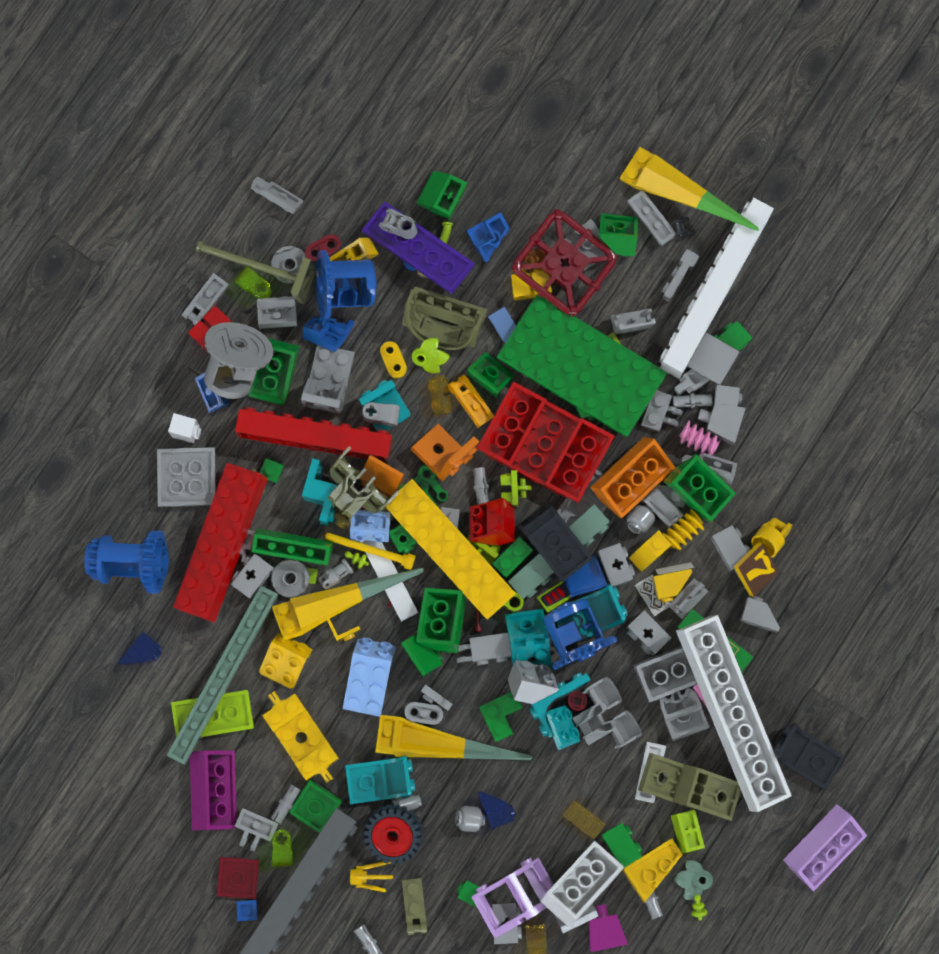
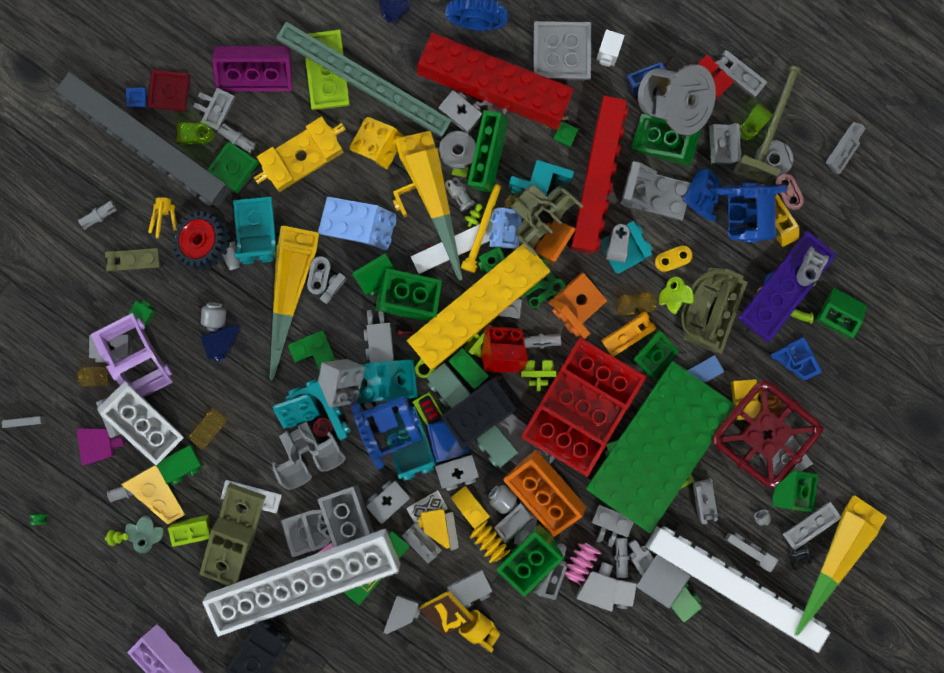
camera: 95 degrees right, 5 degrees up
none -> light grey hinge [754,510,771,526]

